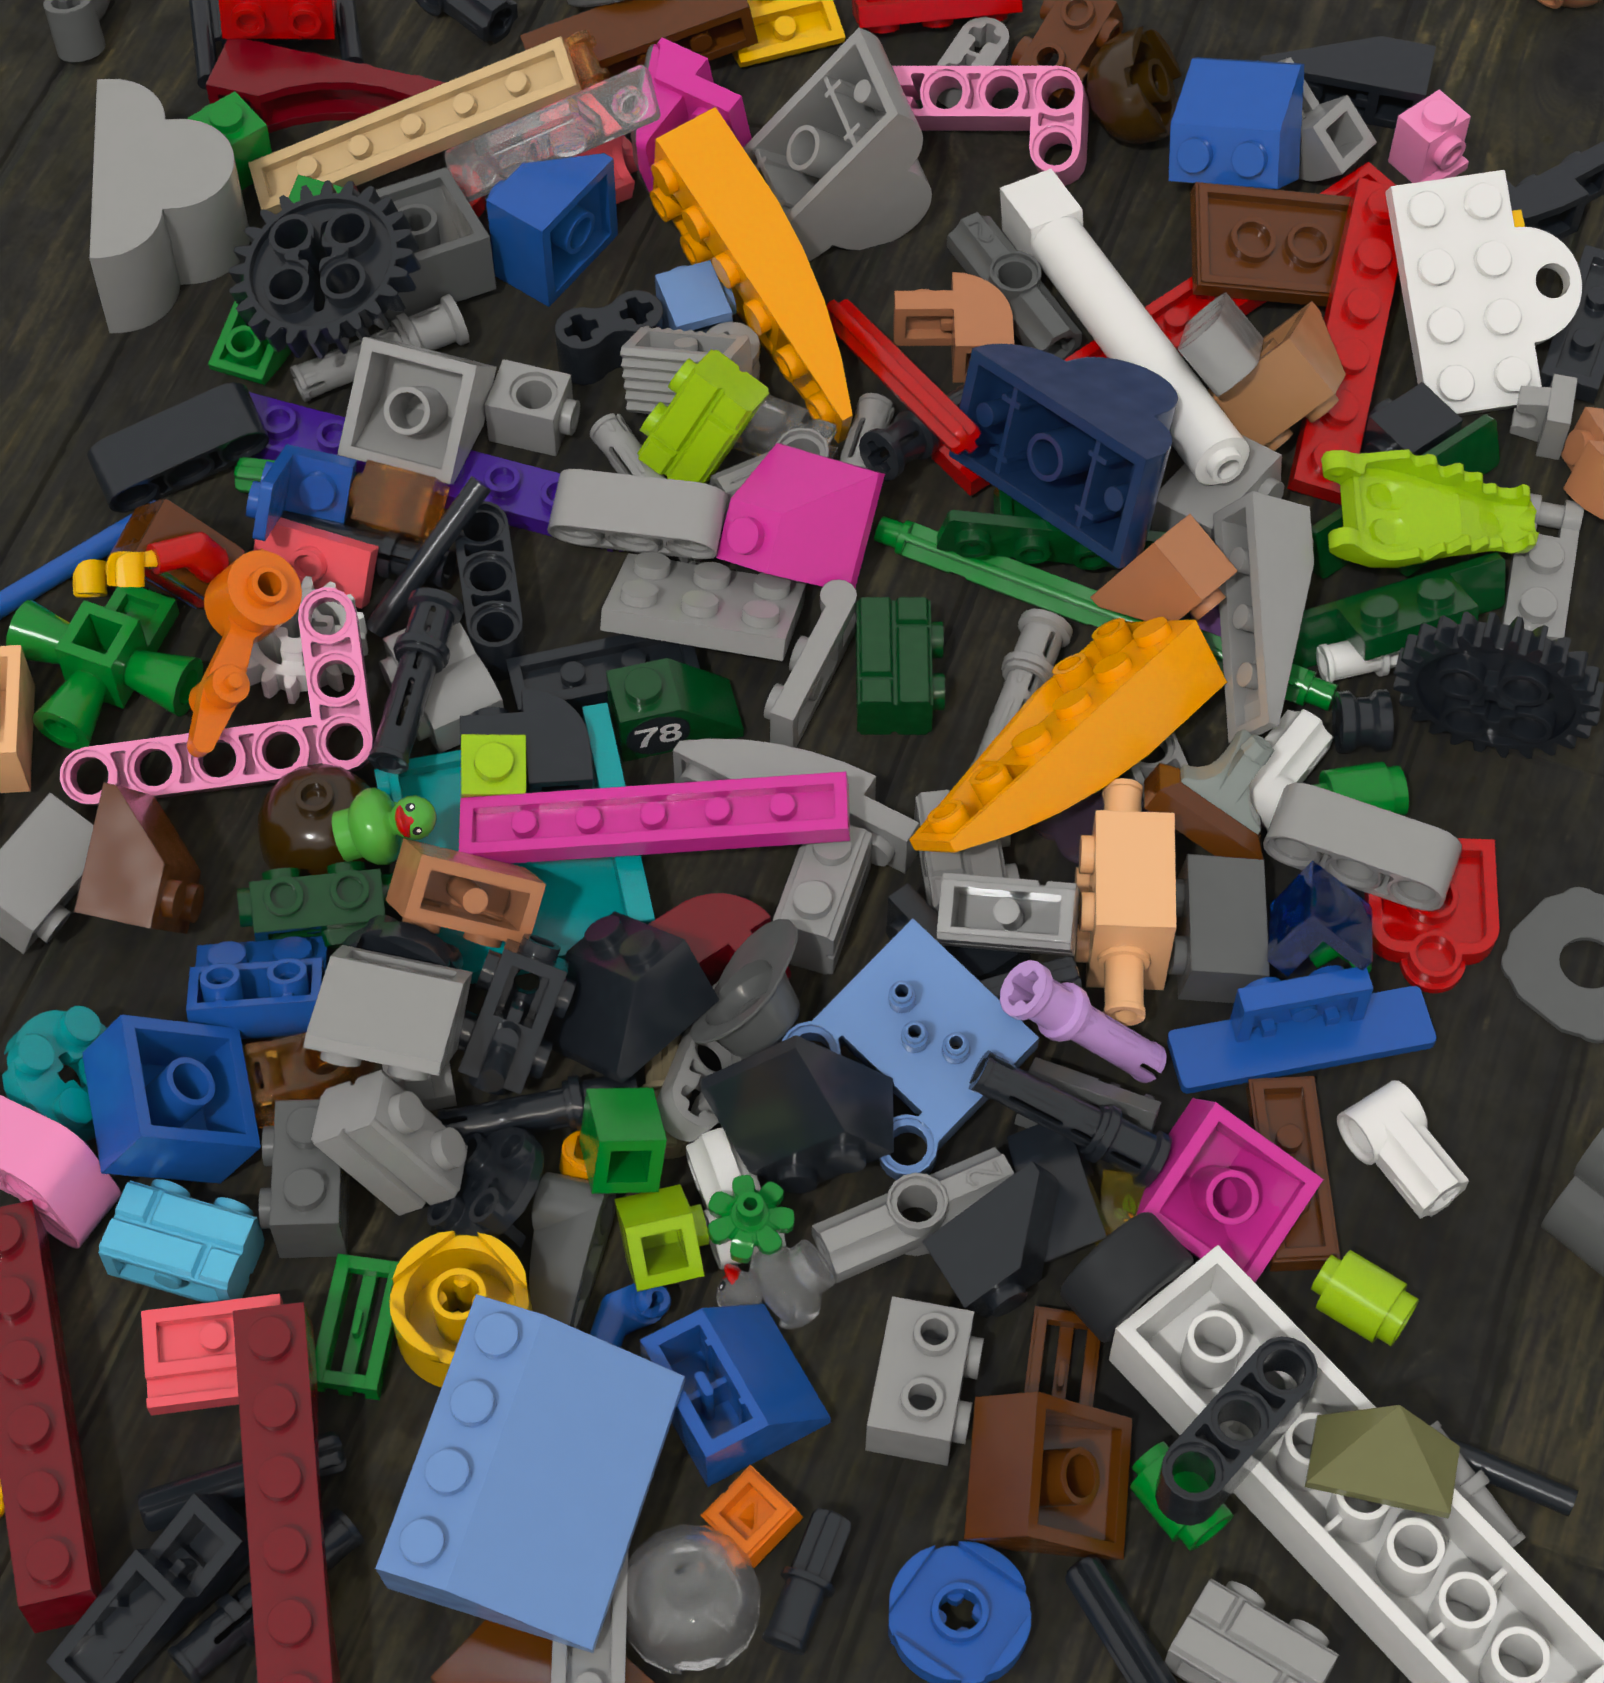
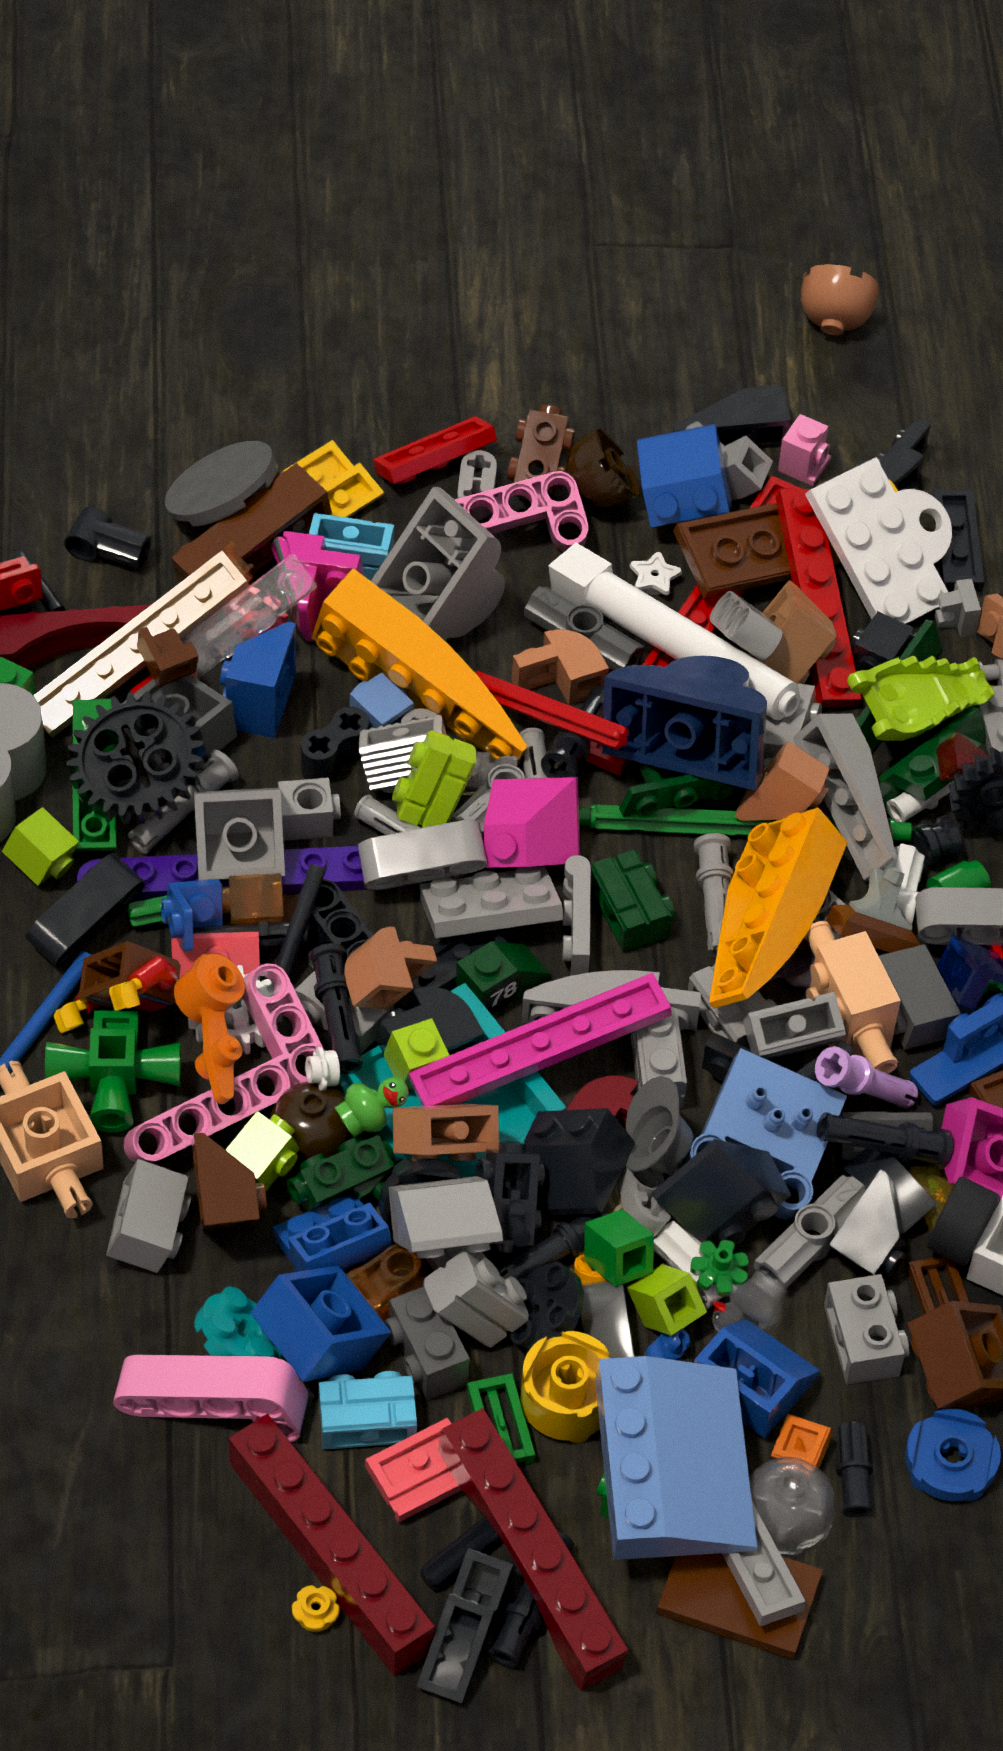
camera: 25 degrees left, 5 degrees down
none -> lime brick [2,807,79,886]
none -> reddish brown panel [136,627,199,688]
none -> brick [226,1111,300,1191]
none -> white plate [305,1047,340,1091]
none -> medium azure brick [309,513,395,581]
none -> nougat brick [345,927,437,1010]
none -> white plate [630,552,682,595]
none -> clear red slope [936,732,989,781]

